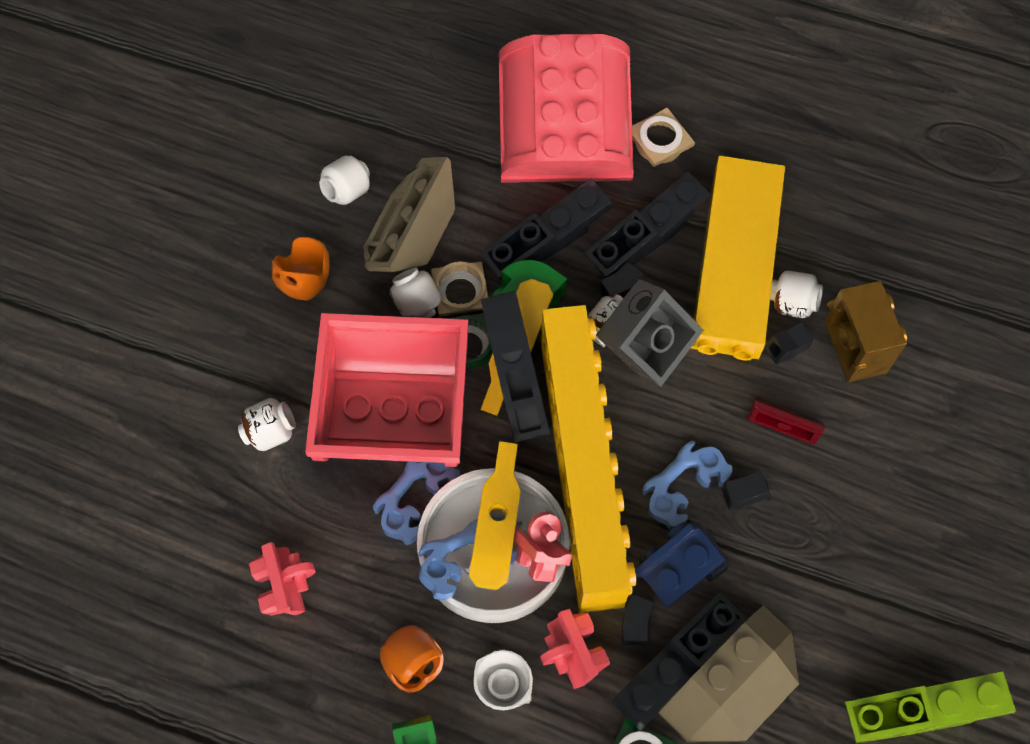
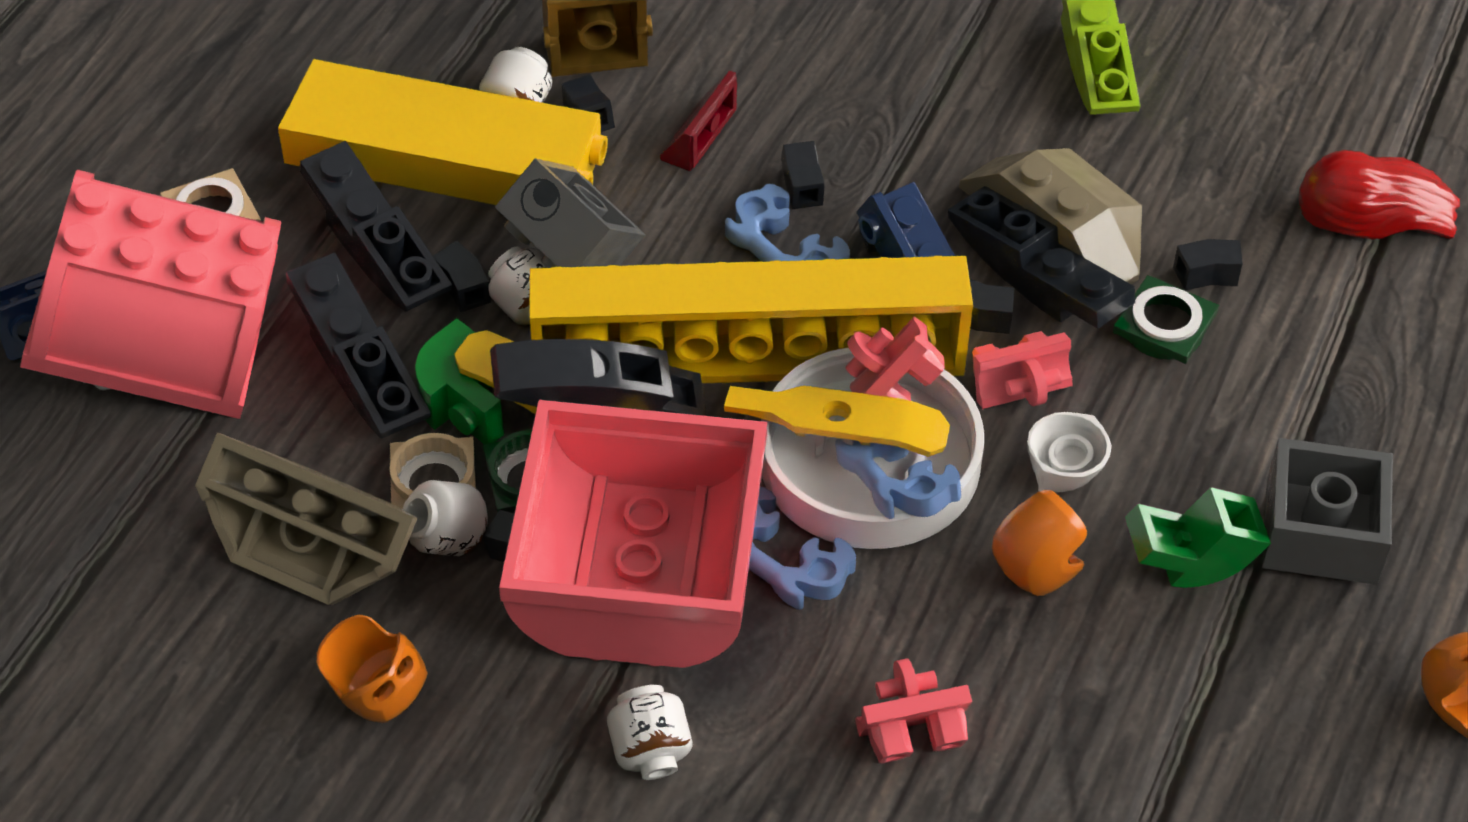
camera: 85 degrees left, 15 degrees down
white head [319,155,370,205] -> none

